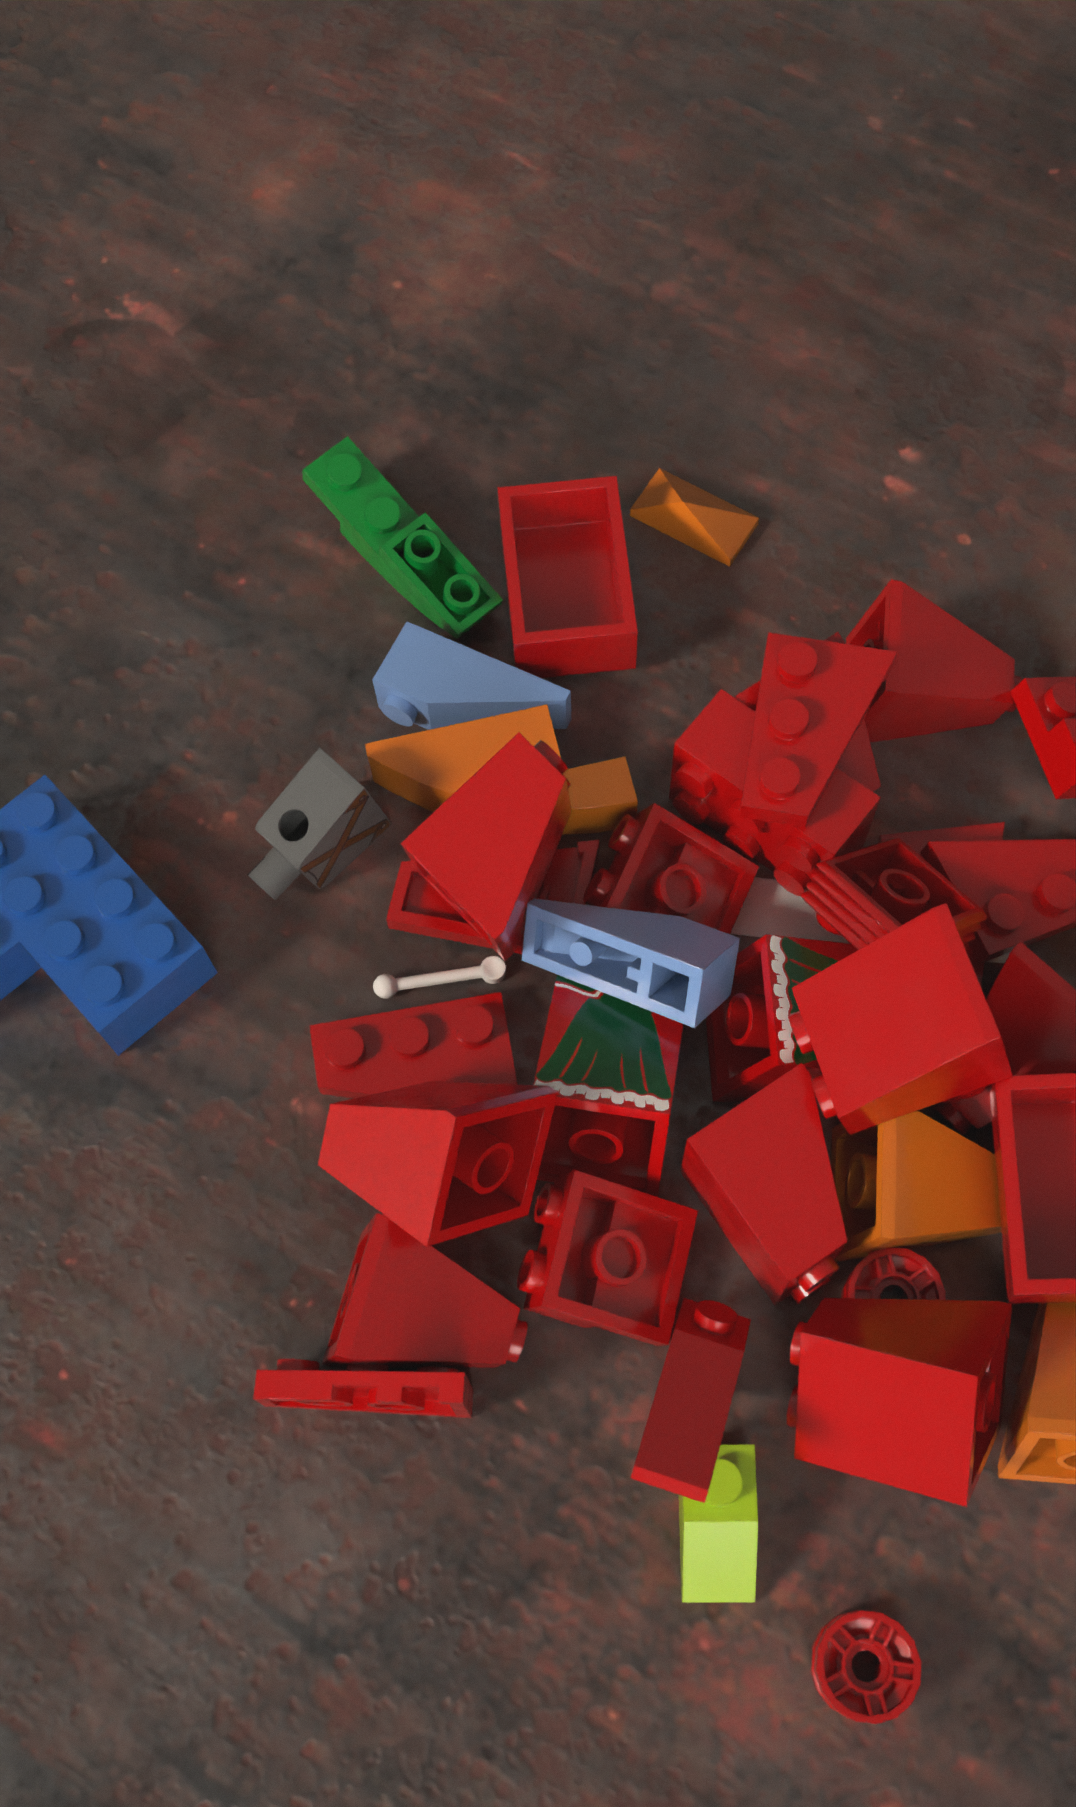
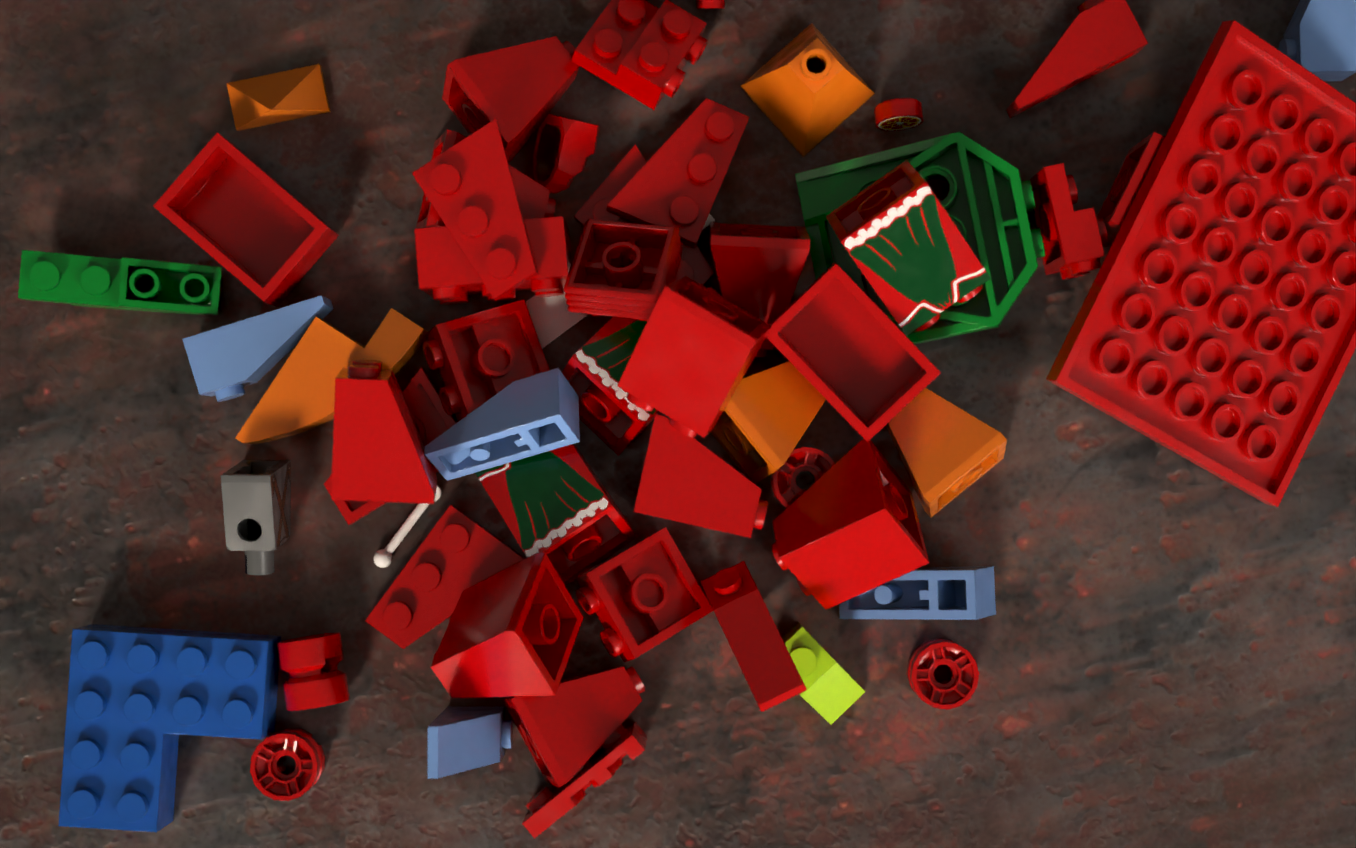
camera: 45 degrees left, 20 degrees up
none -> red wheel [250,728,325,801]
none -> red wheel [277,632,350,711]
none -> medium blue slope [427,707,513,779]
none -> red rock [533,114,600,193]
none -> medium blue slope [839,566,996,620]

